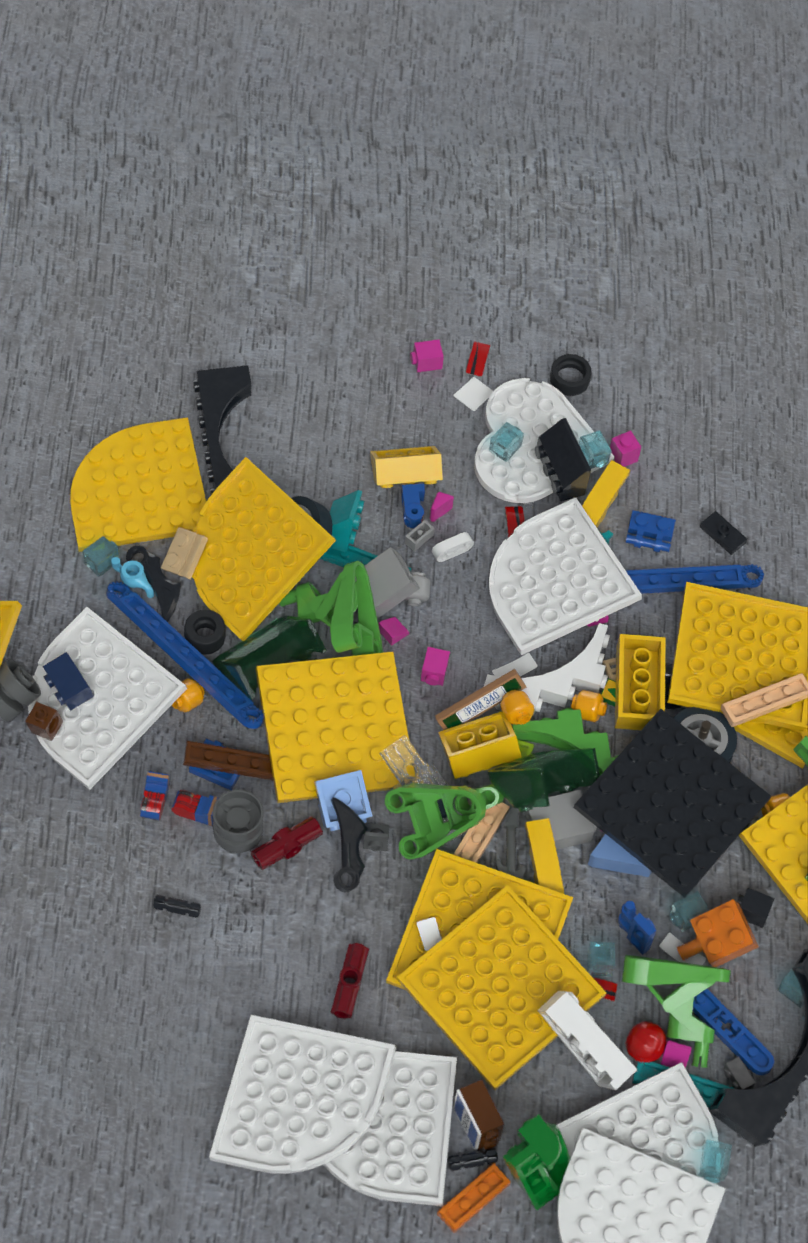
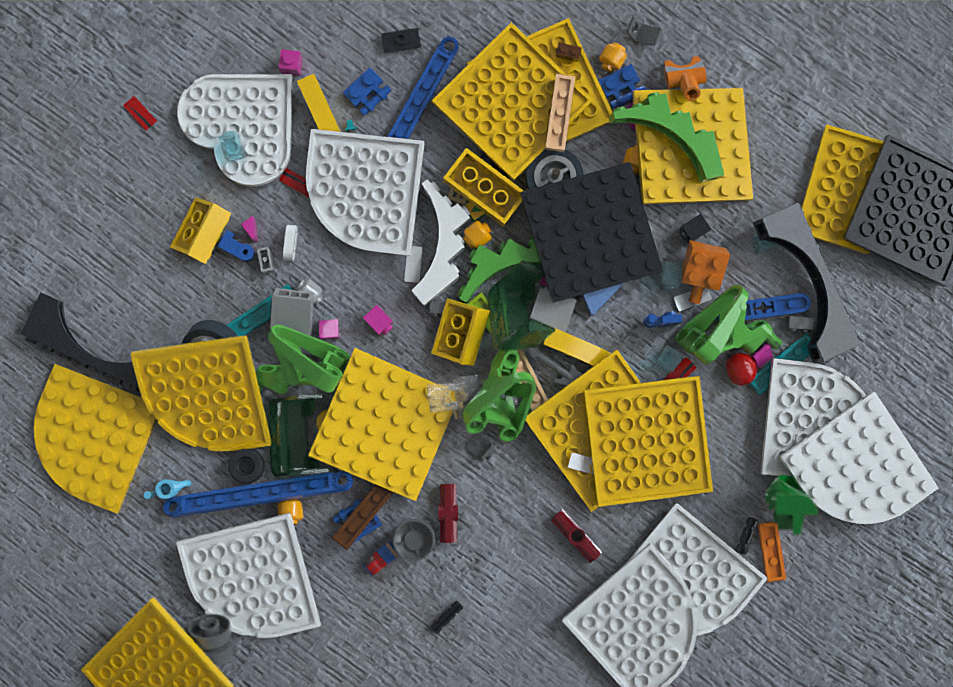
camera: 50 degrees left, 25 degrees up
reddish brown brick [25,701,63,741] -> none
dark blue brick [43,652,94,711] -> none
clear light blue brick [83,536,119,577] -> none
black piece [126,545,181,622] -> none
leg [140,771,170,820] -> none
tan plate [161,527,208,580] -> none
light blue plate [314,770,372,831] -> none
teal slope [329,490,365,552] -> none
black piece [331,798,368,892] -> none
dark pink brick [410,339,444,372] -> none
tile [435,669,527,730] -> none
reddish brown piece [453,1079,504,1151] -> none
white sticker [454,377,493,411] -> none
light orange head [500,690,535,725] -> none
black slope [535,418,591,502] -> none
white wedge [537,991,637,1090] -> none
black tyre [550,354,591,396] -> none
clear light blue brick [579,431,612,469] -> none
clear light blue brick [698,1139,732,1183] -> none

